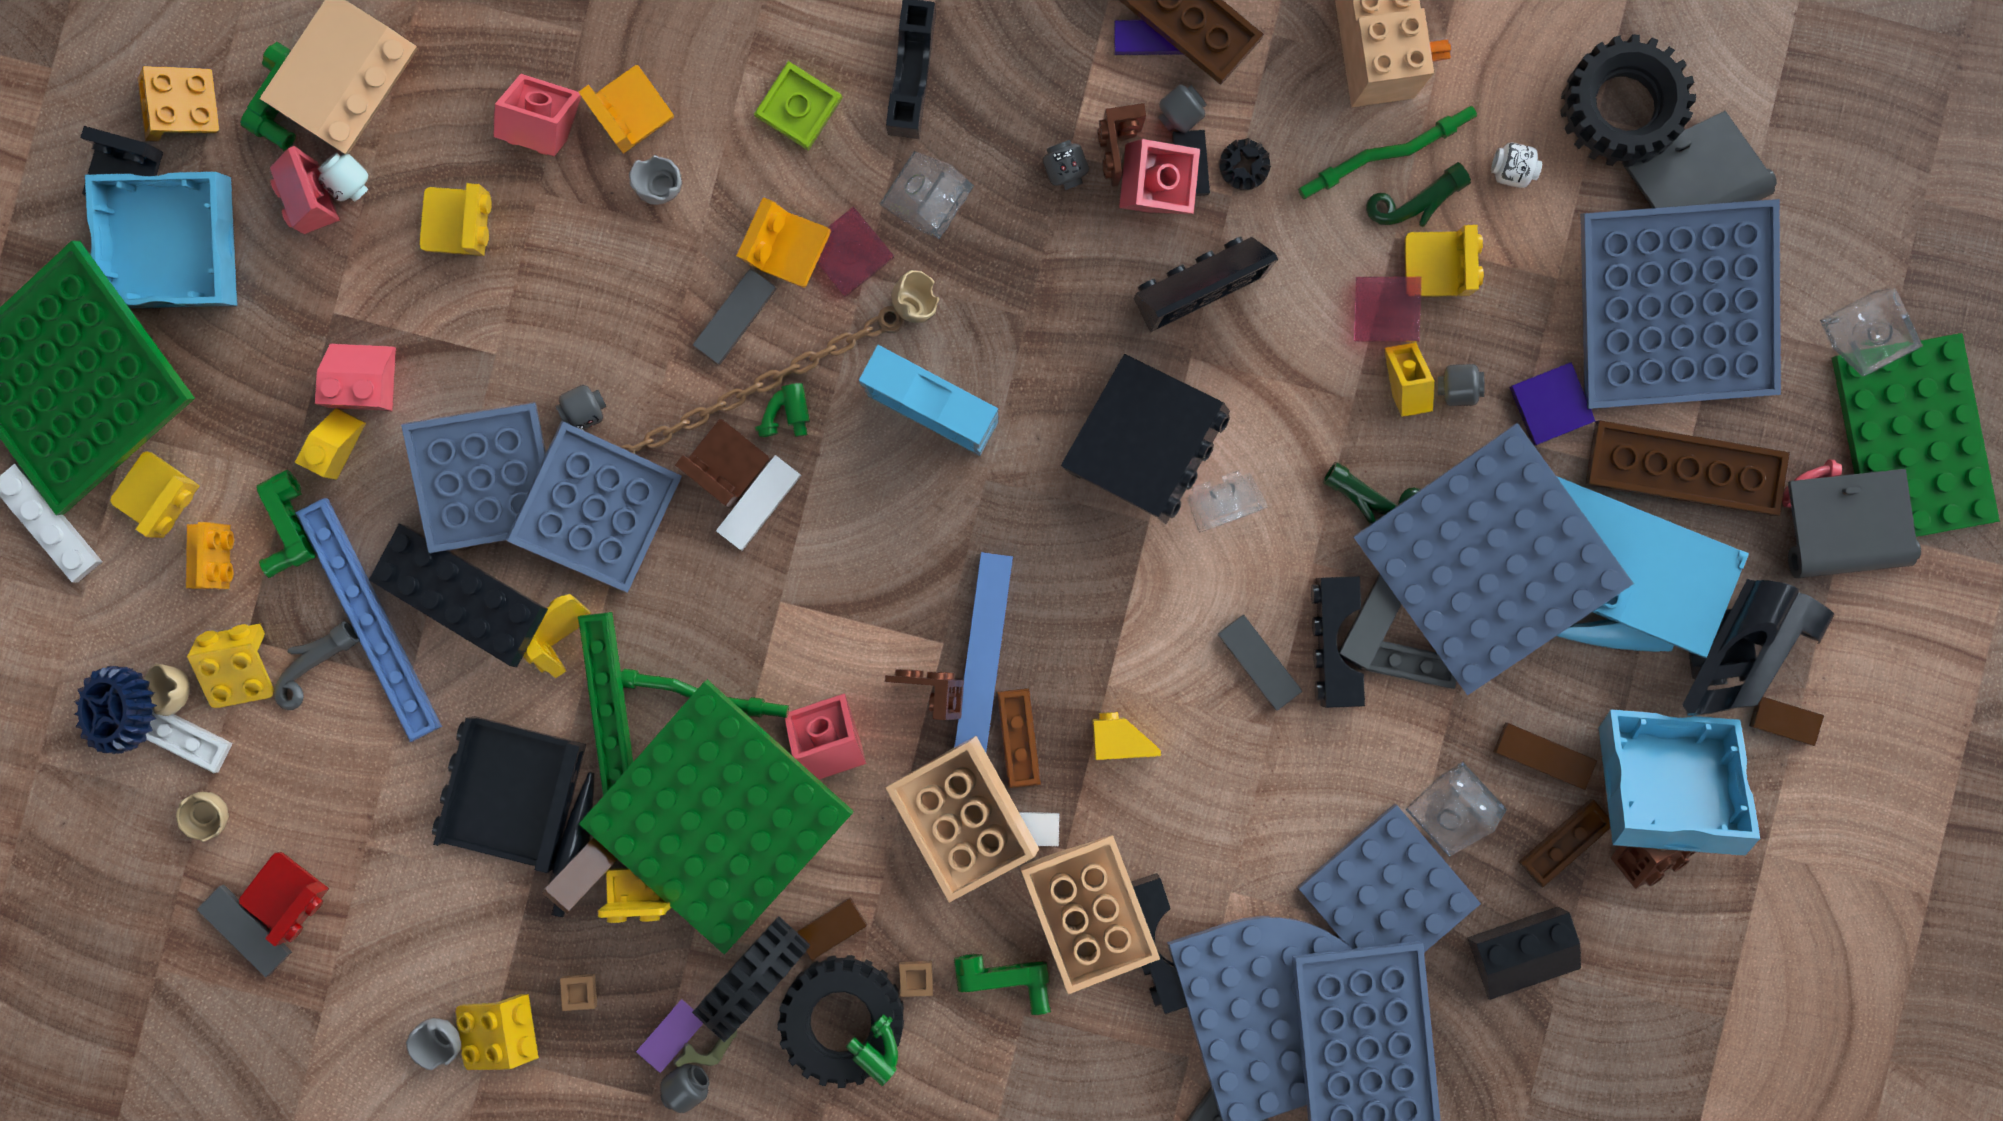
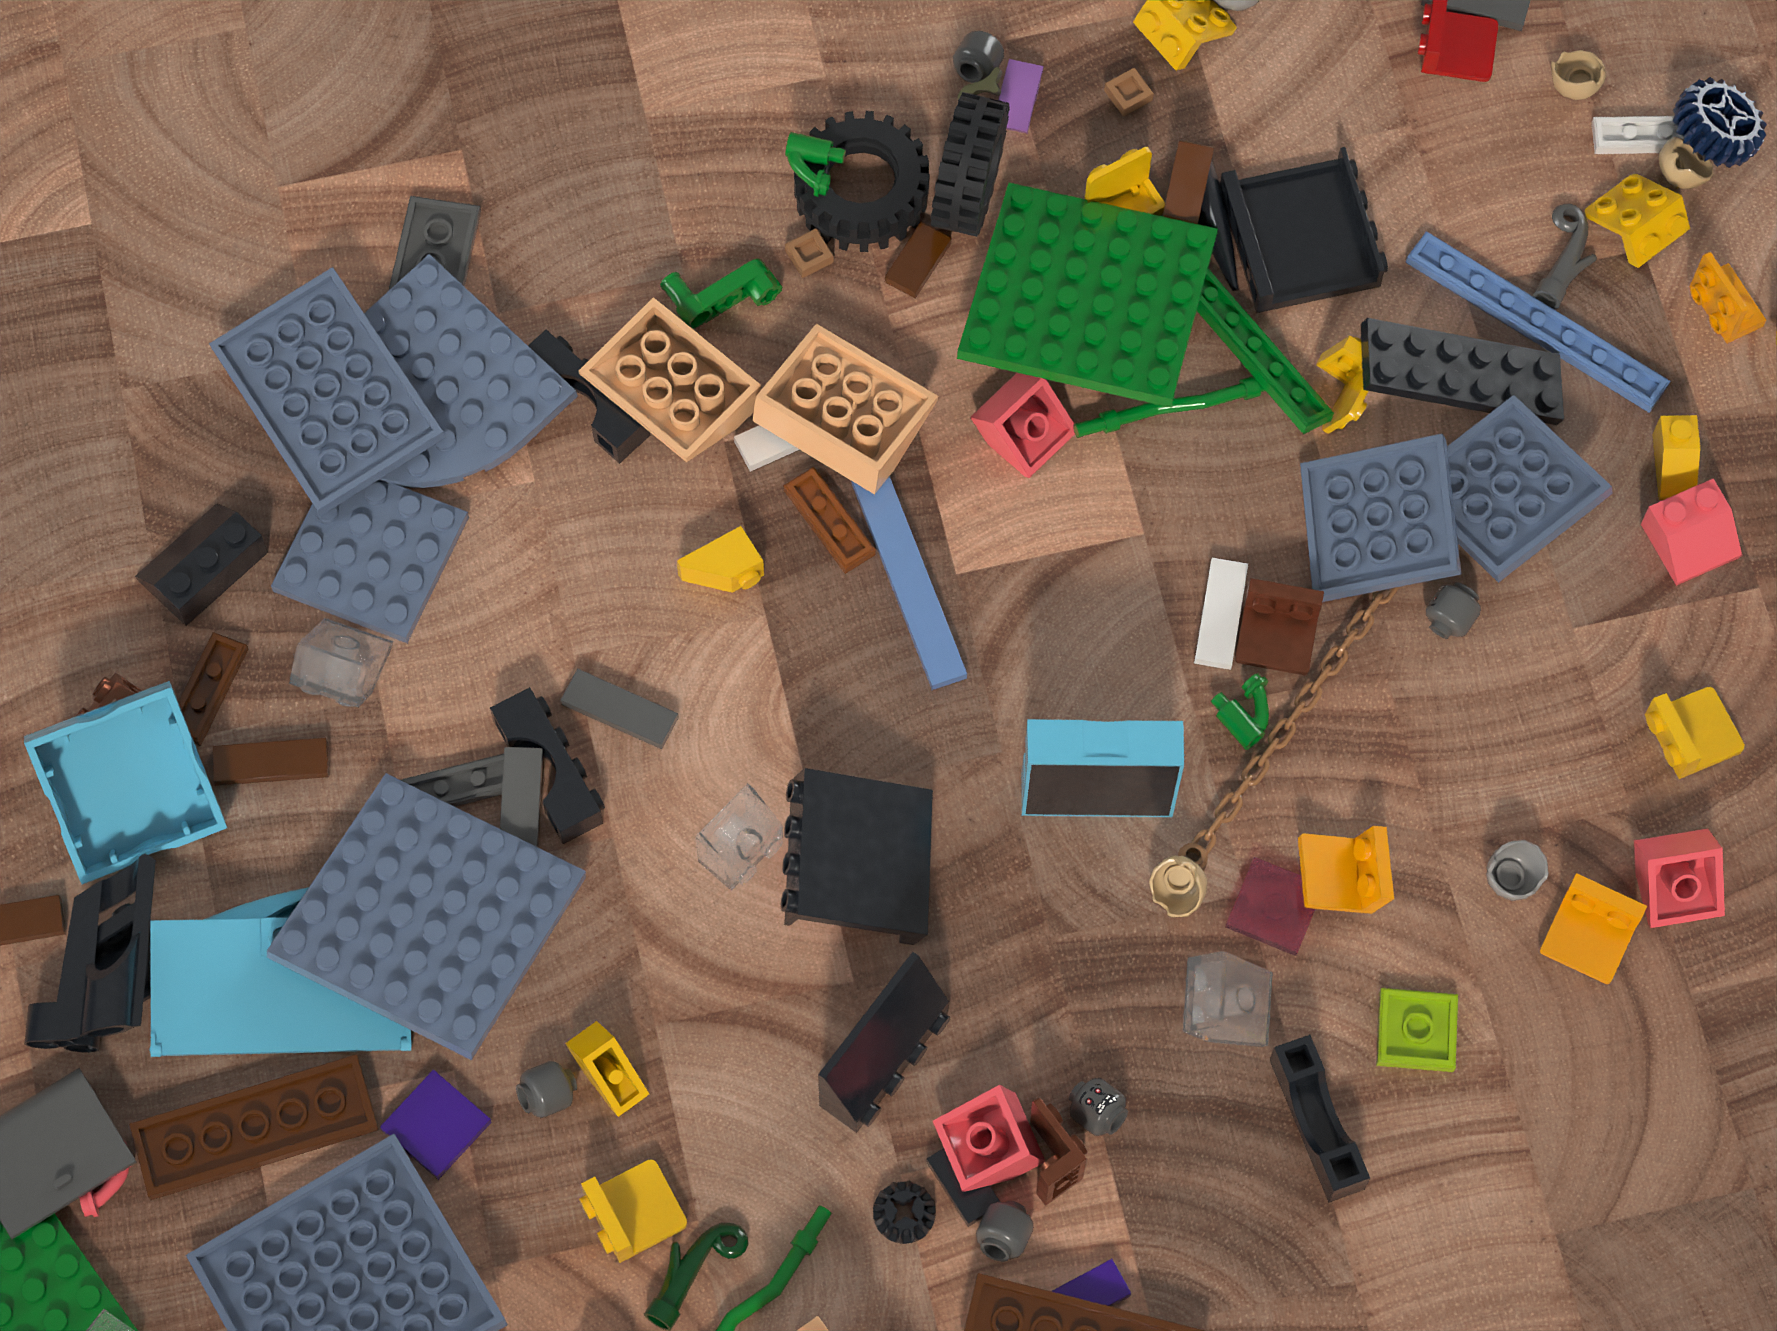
camera: 155 degrees right, 20 degrees down
green beam [256,470,316,578] -> none
dark grey tile [693,268,777,365] -> none
copper bracket [885,669,964,720] -> none
dark green plant [1323,462,1421,524] -> none
clear pink tile [1354,277,1422,342] -> none

